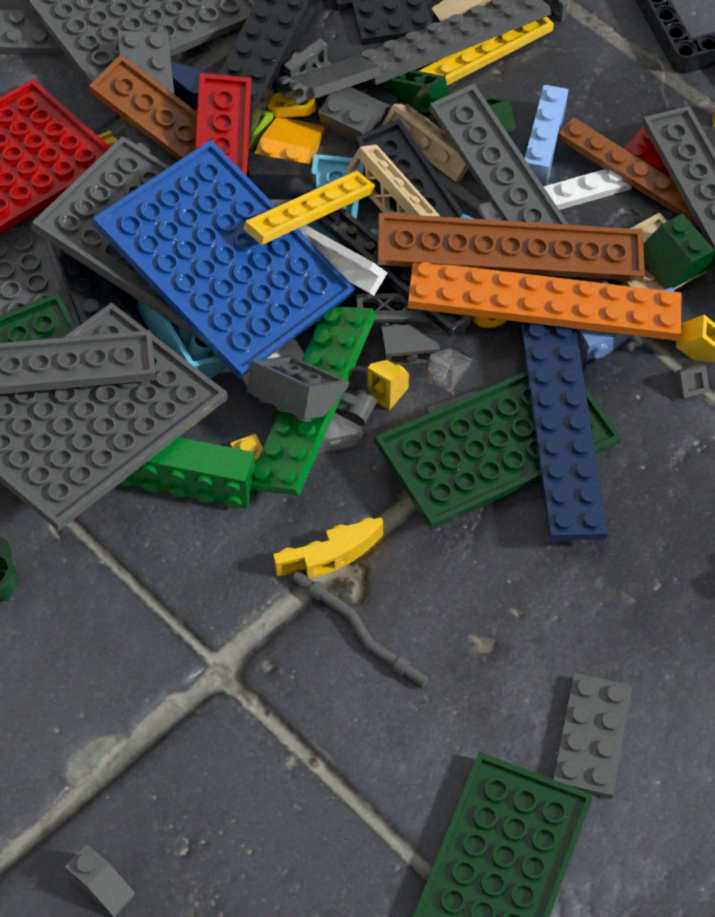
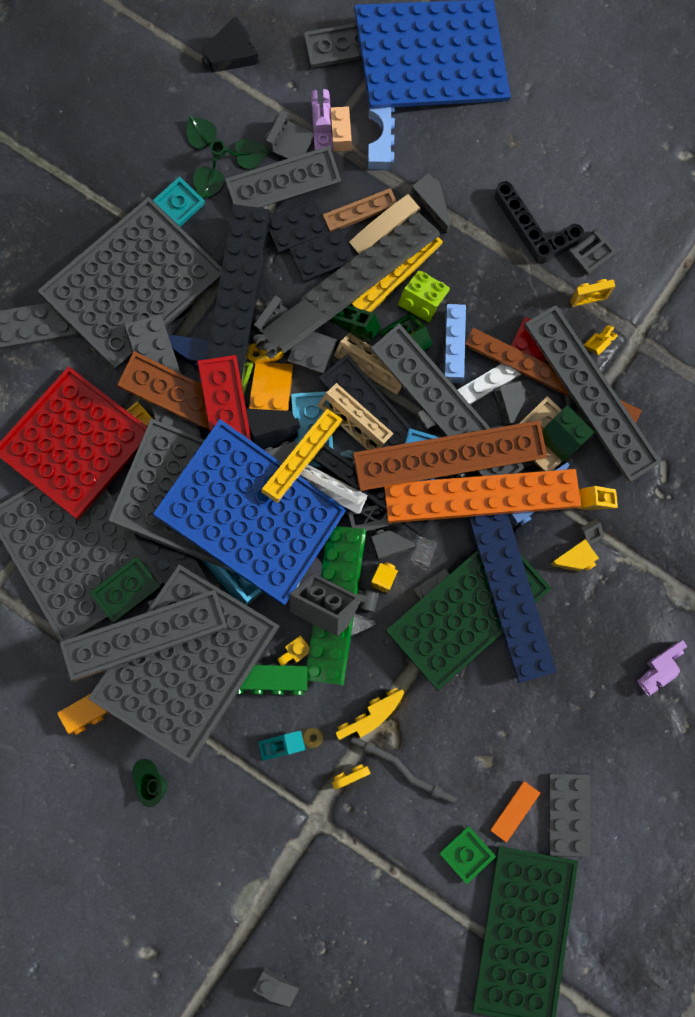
camera: 15 degrees left, 20 degrees up
none -> teal slope [258,730,306,761]
none -> clear yellow plate [303,728,323,748]
none -> yellow plate [331,764,371,790]
none -> lime bracket [397,271,450,323]
none -> green plate [439,826,496,884]
none -> orange tile [490,781,540,842]
none -> dark grey slope [493,381,526,425]
none -> yellow slope [551,540,599,572]

